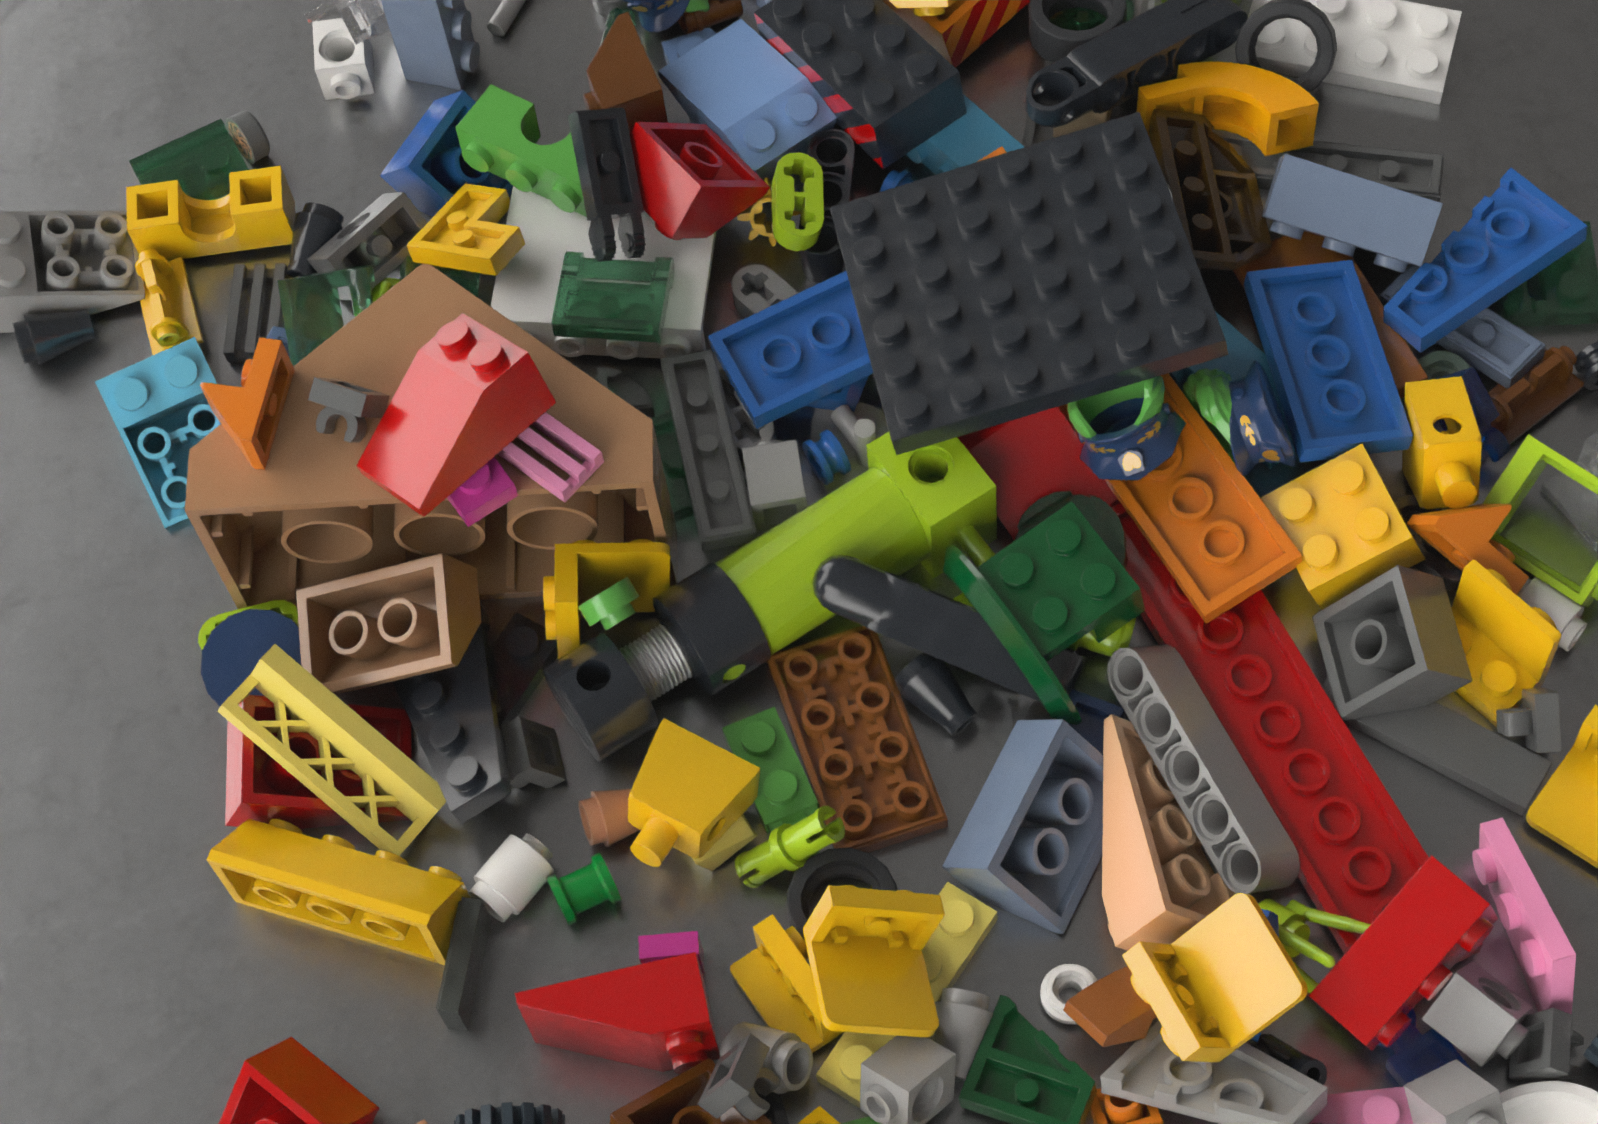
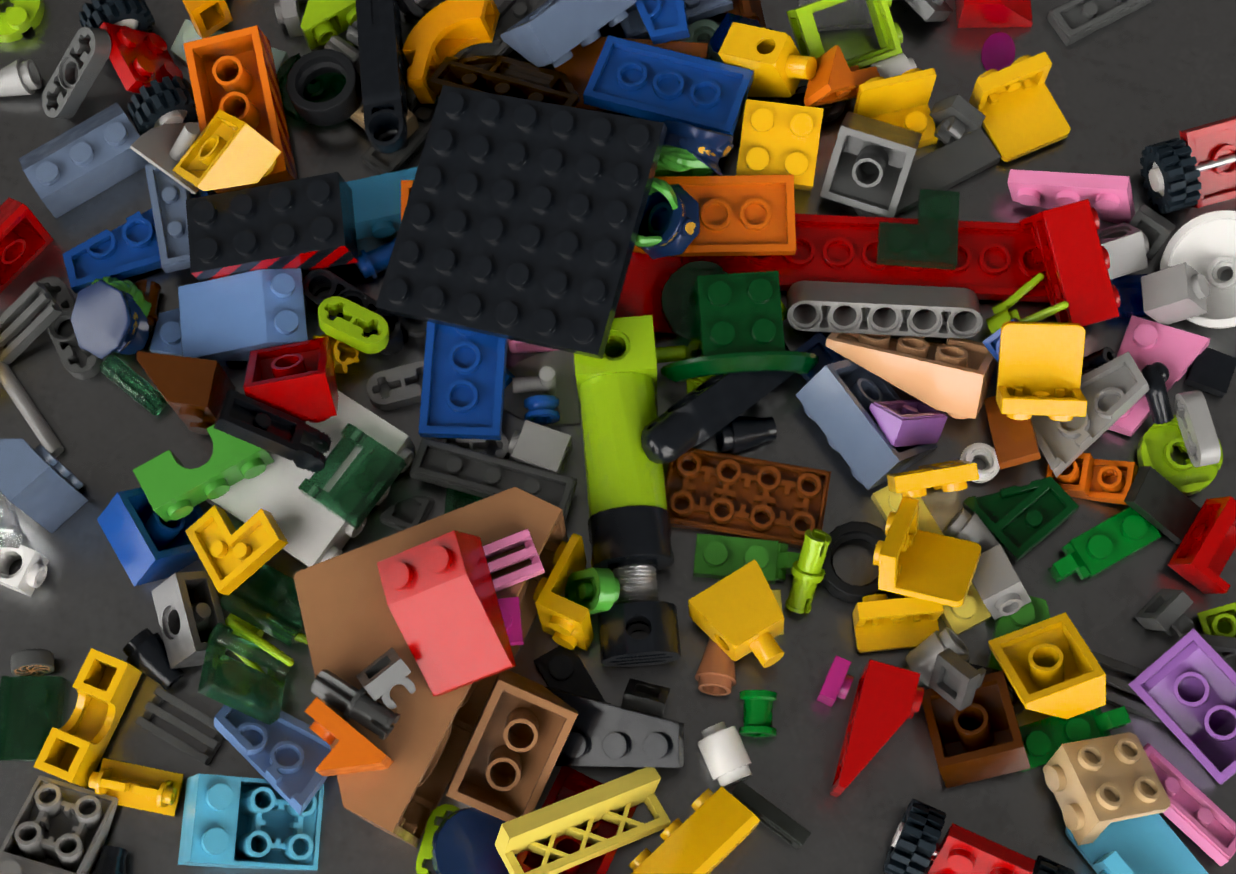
camera: 65 degrees left, 10 degrees up
none -> dark grey axle [311,669,400,740]
none -> medium lavender slope [869,399,947,447]
none -> clear green plate [876,189,960,270]
none -> yellow plate [887,459,979,498]

